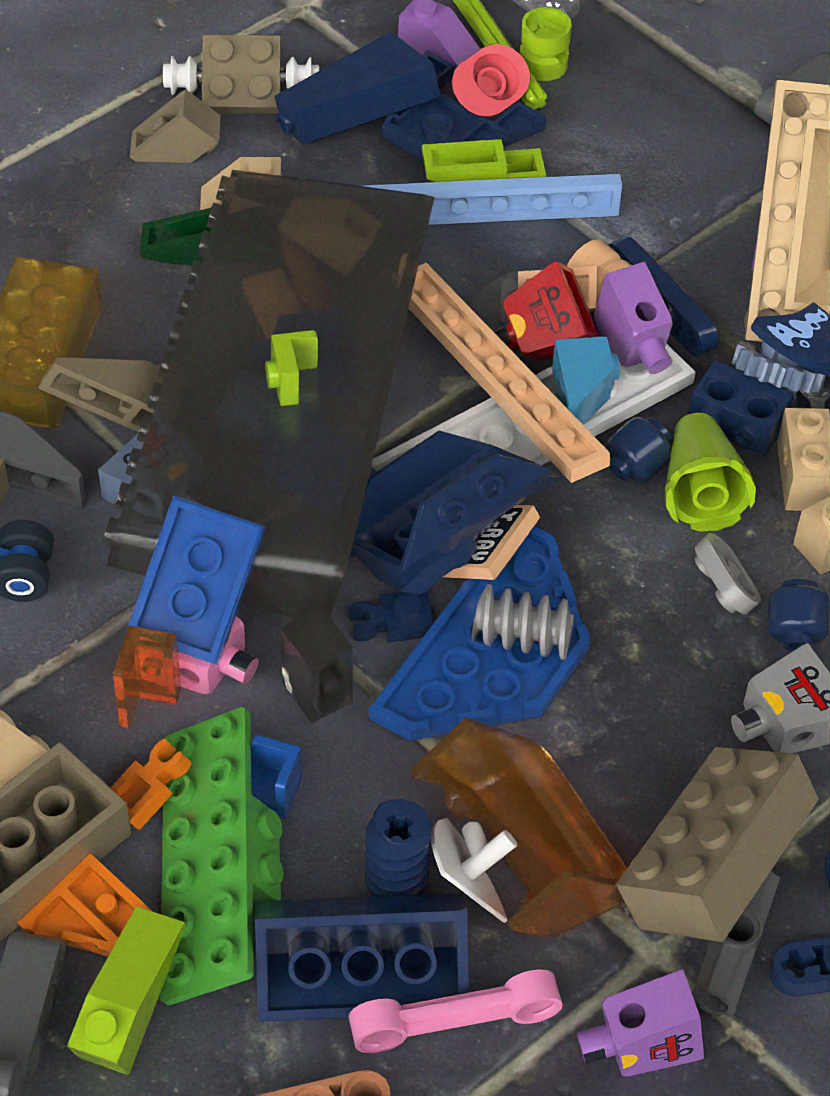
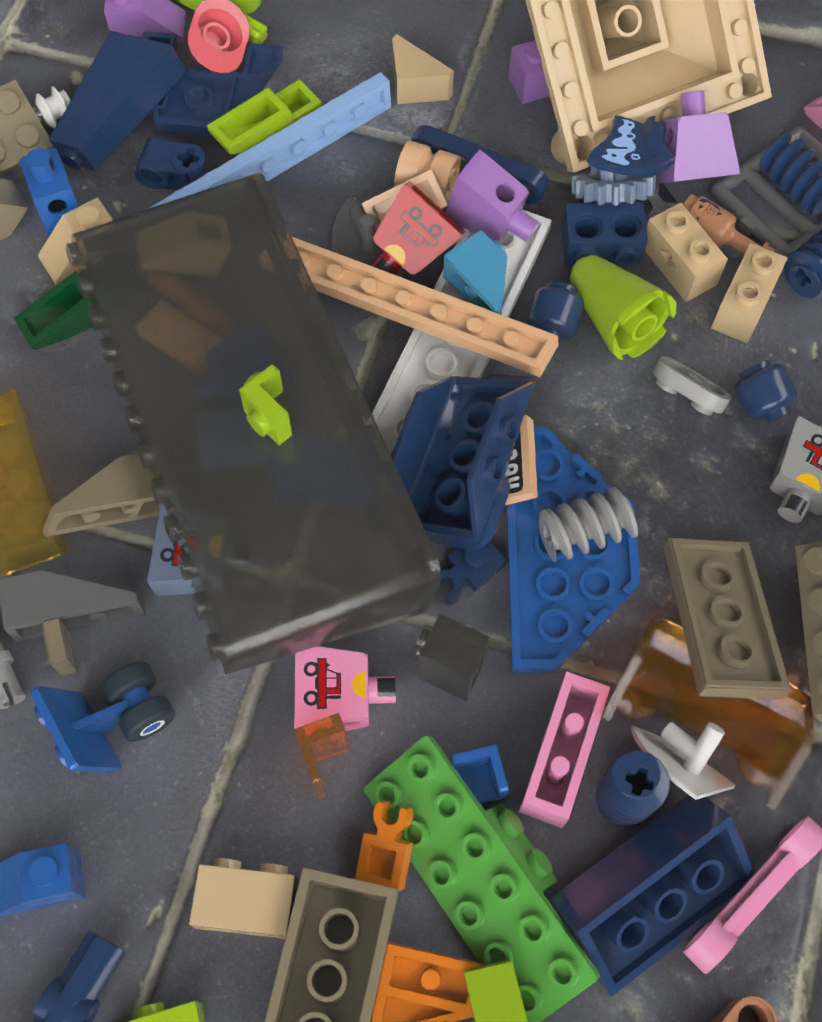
camera: 30 degrees left, 15 degrees up
blue tile [125,495,267,665] -> none
none -> blue torso [19,148,79,237]
none -> dark blue piece [134,137,210,191]
none -> tan slope [392,34,454,104]
none -> bright pink brick [519,671,610,829]
none -> dark tan tile [663,538,791,699]

